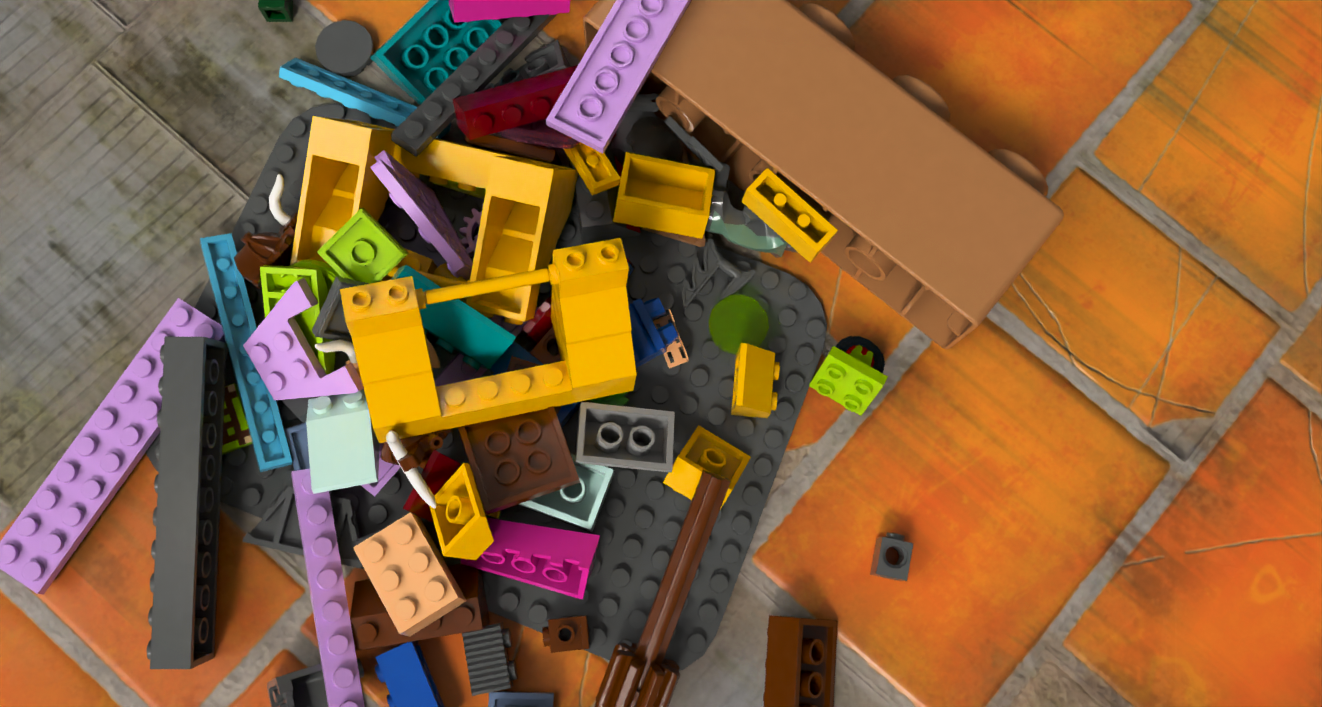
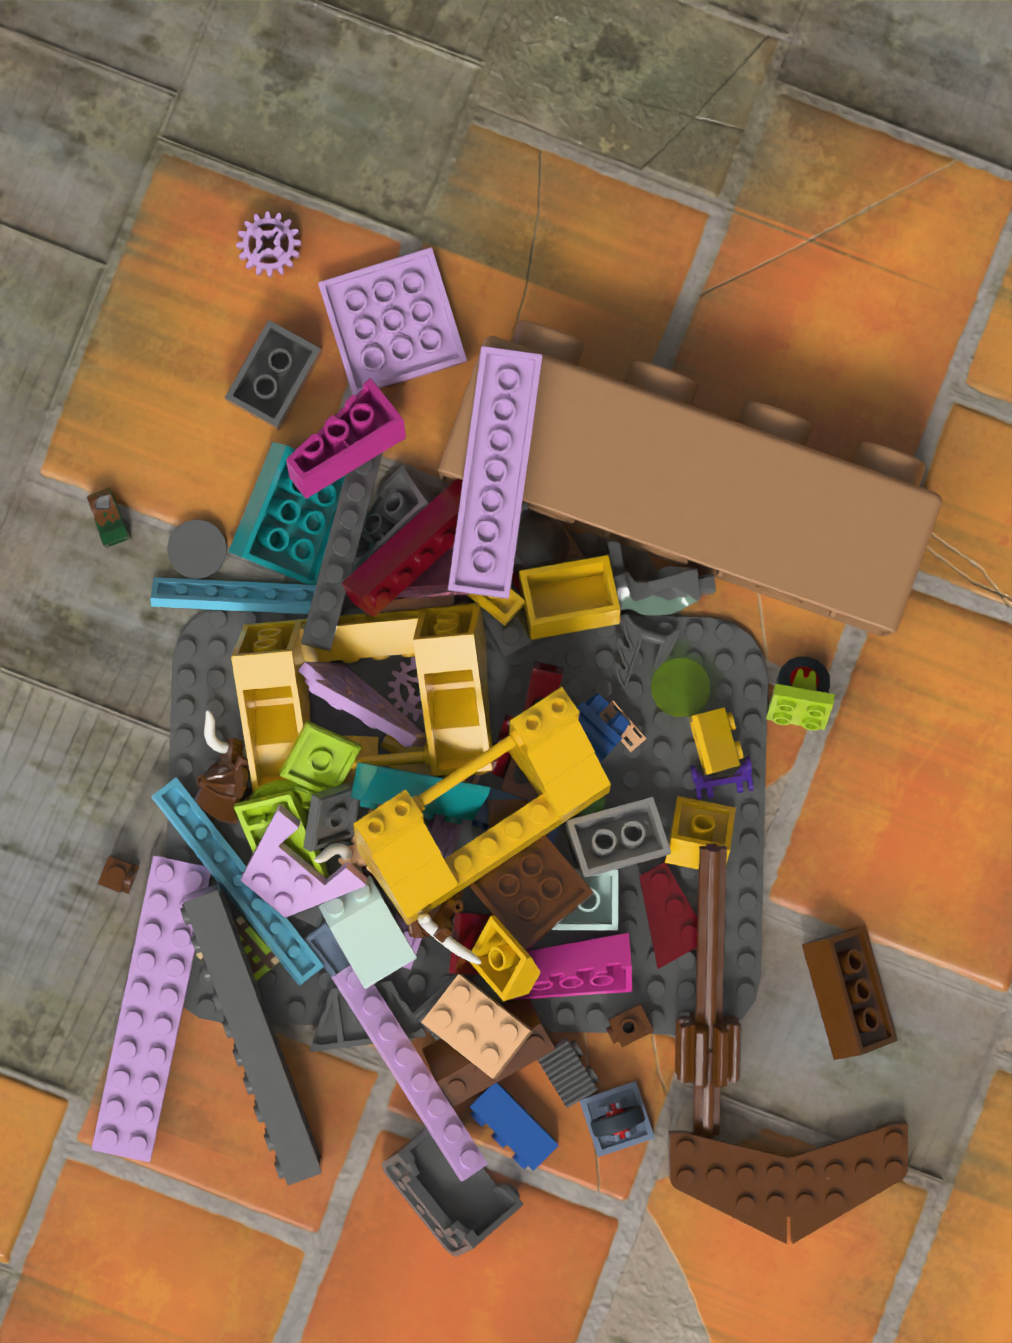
camera: 15 degrees left, 10 degrees up
dark grey piece [664,116,725,173] -> none
yellow brick [742,168,838,263] -> none
dark grey brick [870,532,913,581] -> none
none -> reddish brown brick [97,855,140,894]
none -> dark red wing [639,861,698,969]
none -> dark purple piece [690,755,754,800]

